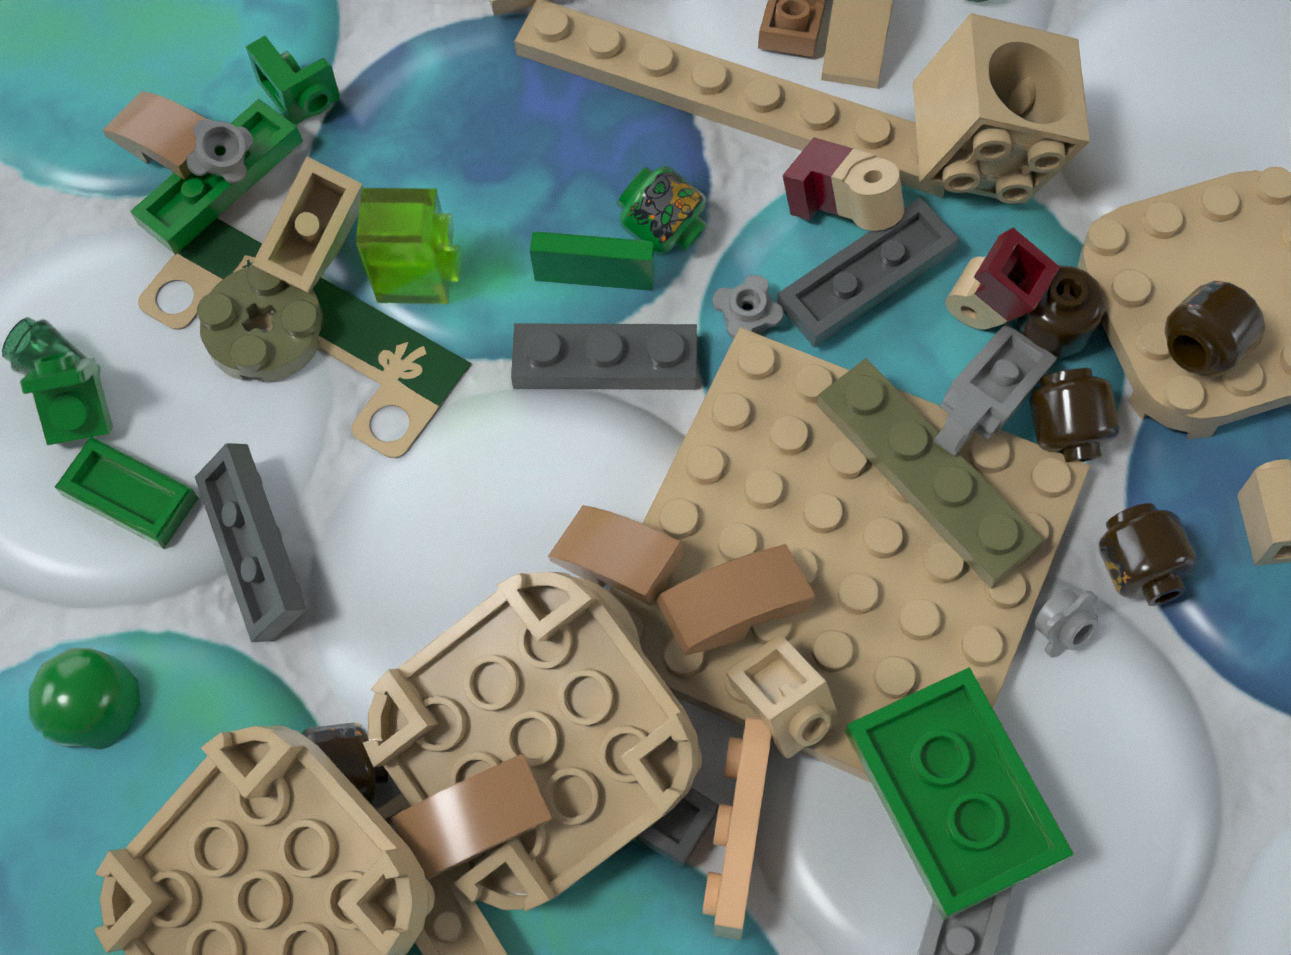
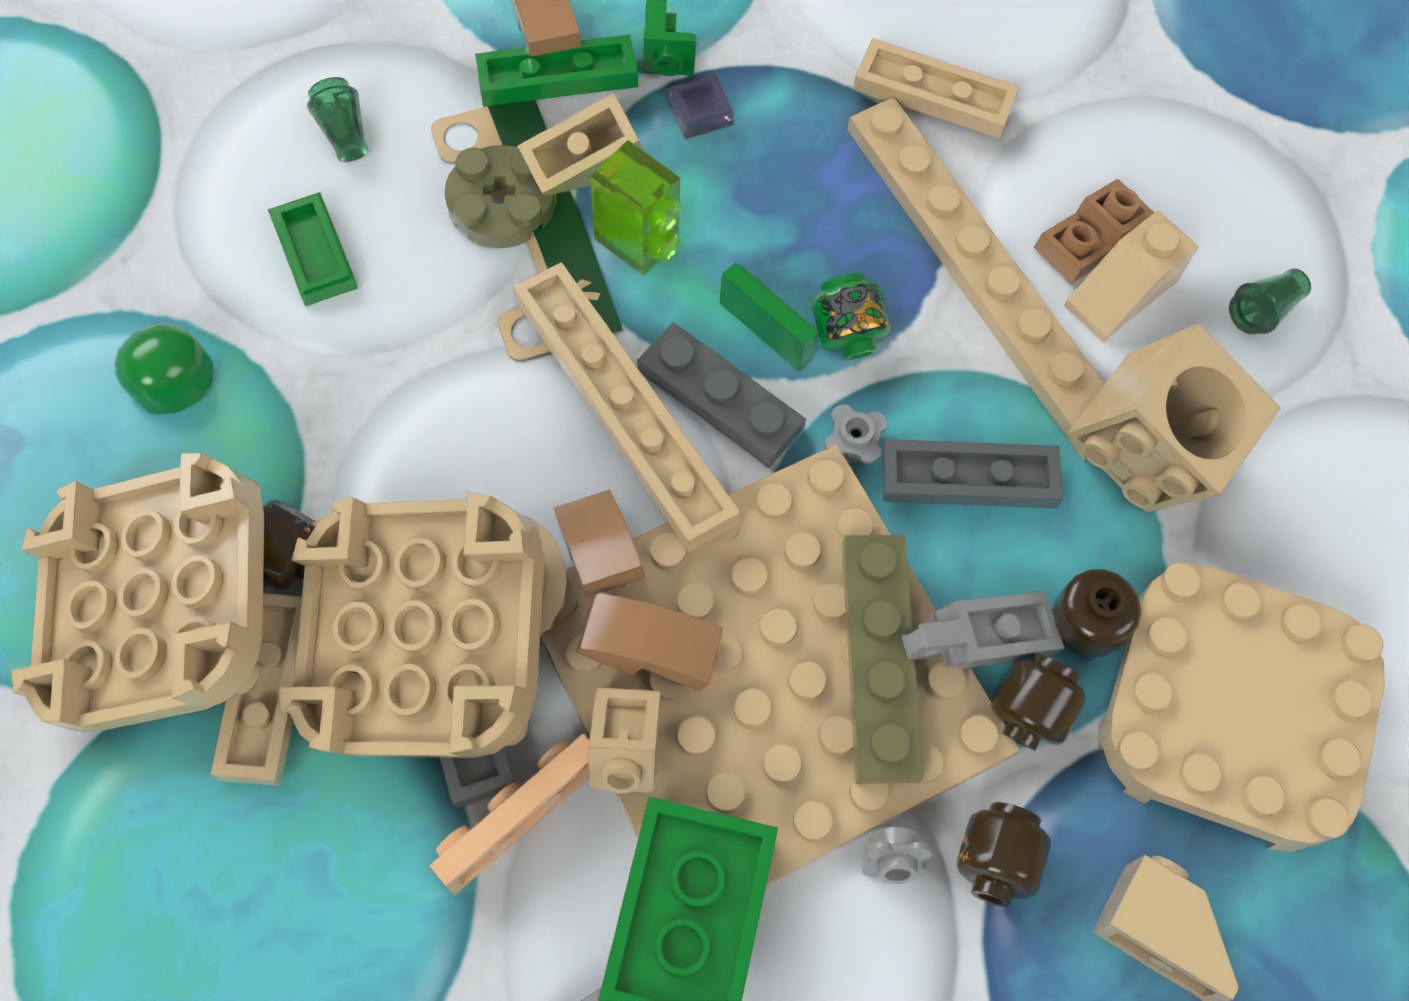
camera: 30 degrees right, 0 degrees up
green bracket [19,352,113,446] -> none
light grey plate [187,119,253,184] -> none
dark grey plate [195,443,307,642] -> none
medium nougat slope [391,753,552,880] -> none
leg [782,137,905,231] -> none
dark red leg [945,228,1060,330] -> none
dark brown head [1164,281,1265,377] -> none
none -> tan plate [512,262,741,552]
none -> tile [667,74,734,139]

